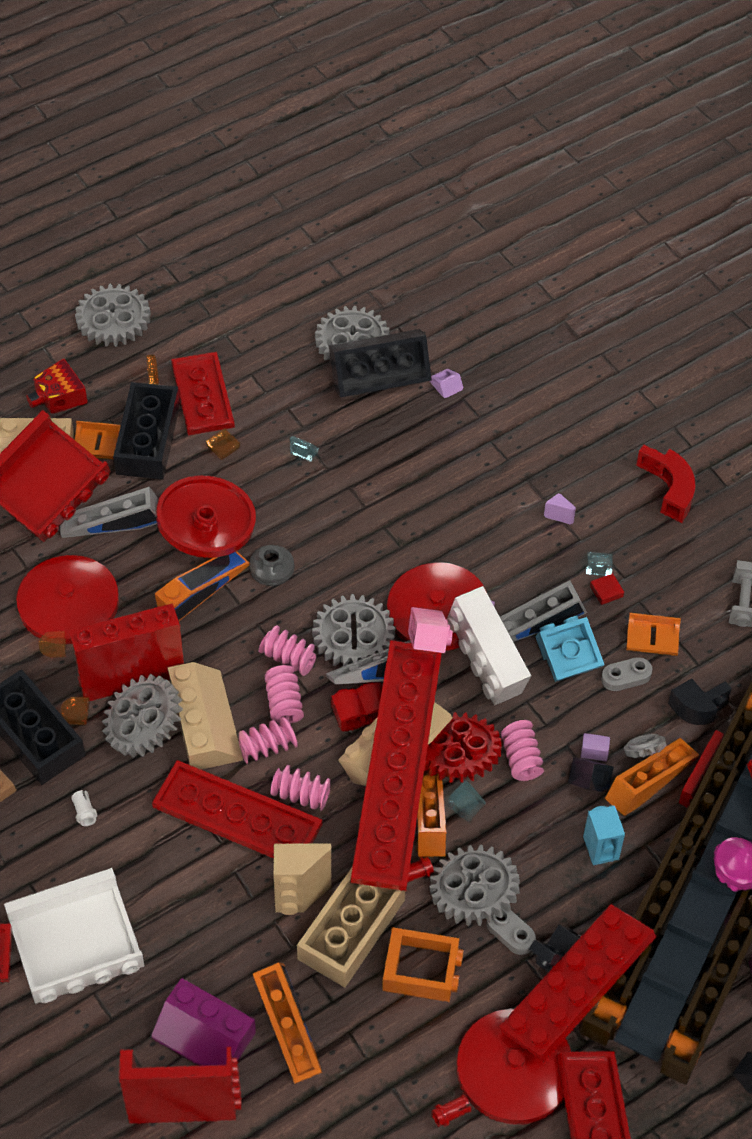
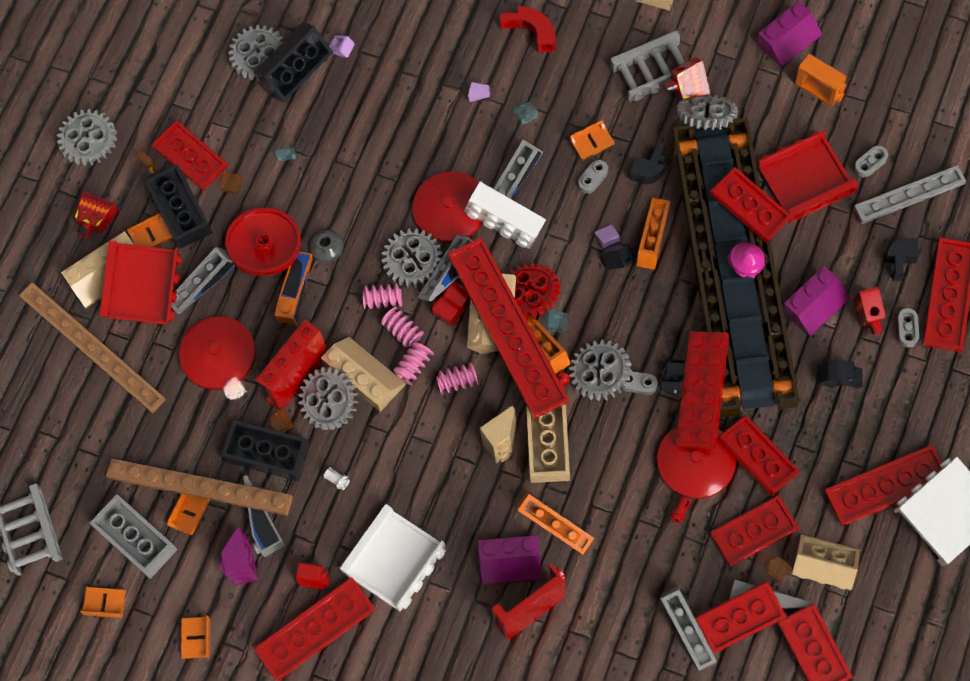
camera: 25 degrees left, 15 degrees up
red plate [152,760,323,858] -> none
orange window [382,927,464,1002] -> none
bright pink brick [408,607,452,653] -> none
bright pink piece [501,720,544,781] -> none
medium azure plate [535,616,605,682] -> none
medium azure brick [583,805,625,865] -> none
red tile [590,573,624,605] -> none
light grey gear [624,734,666,758] -> none
red tile [679,730,724,807] -> none

